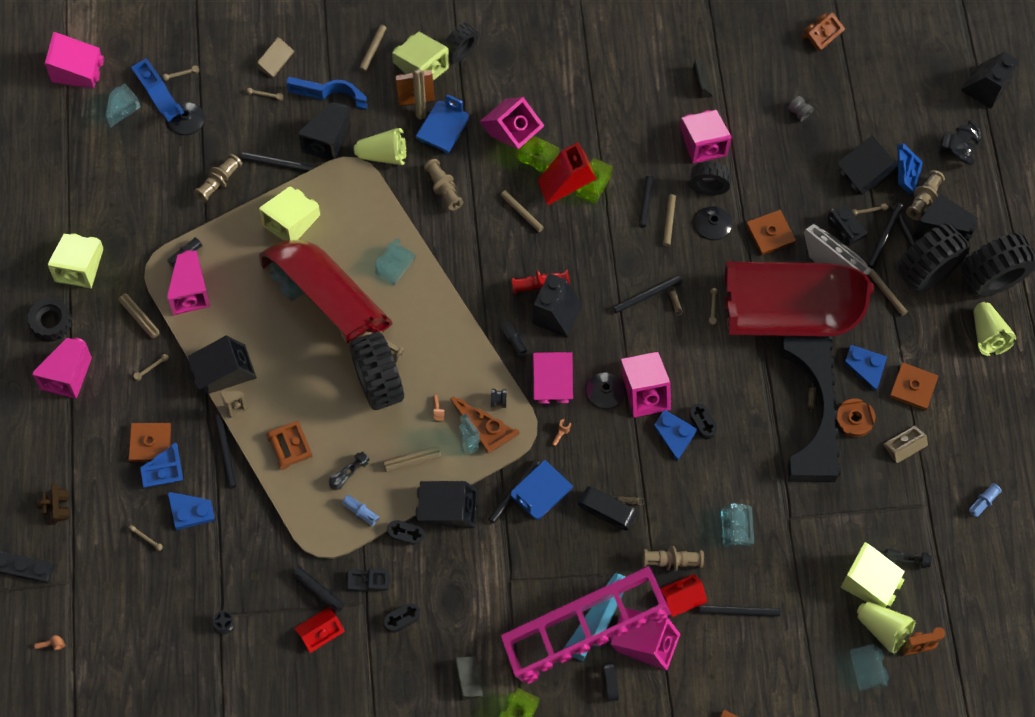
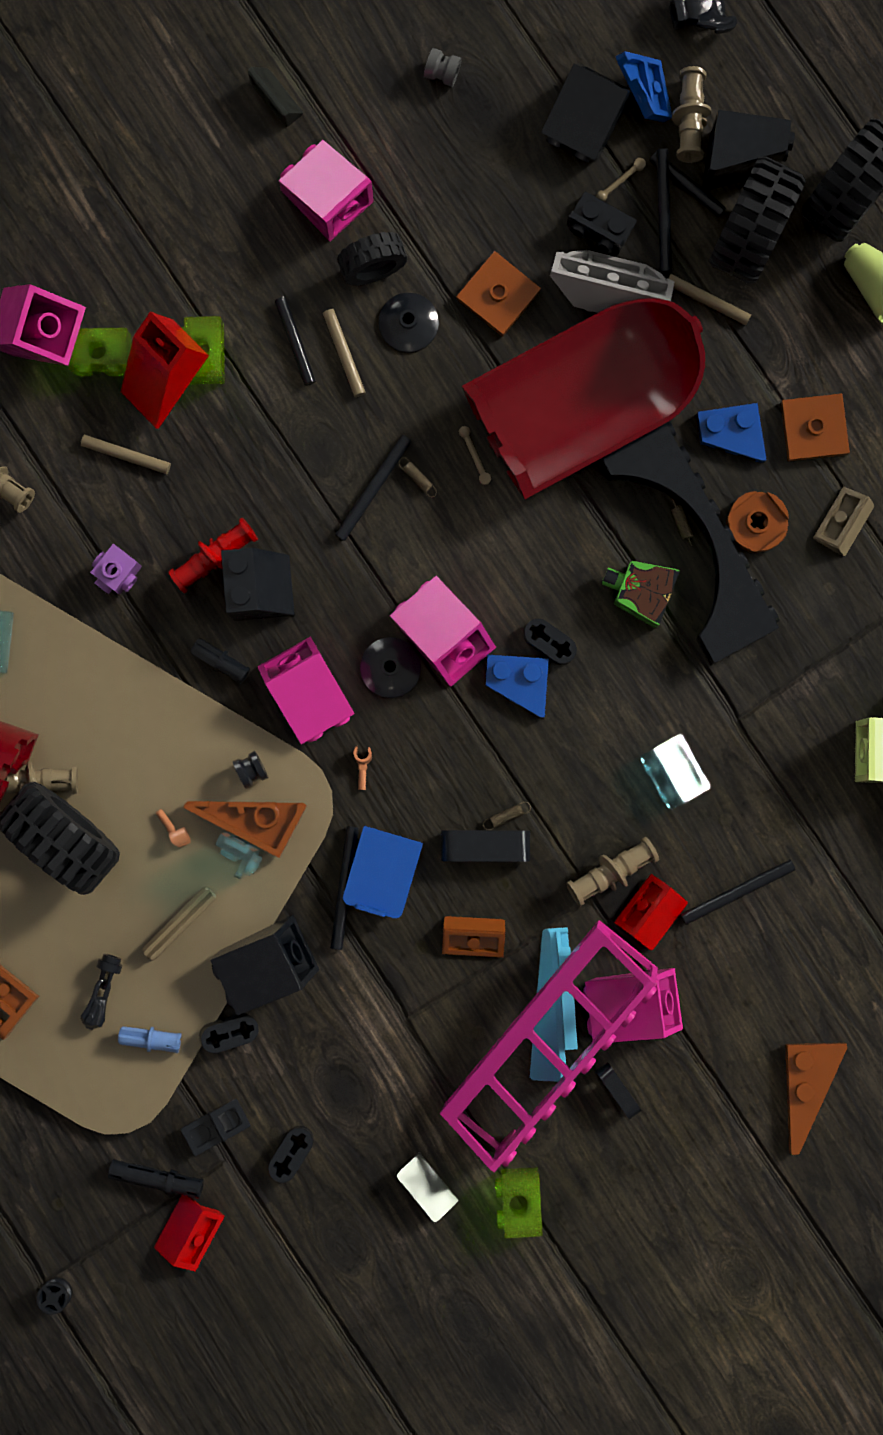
camera: 25 degrees left, 20 degrees up
none -> medium lavender brick [90,544,142,595]
none -> dark orange slope [442,916,505,957]
none -> torso [602,561,680,628]

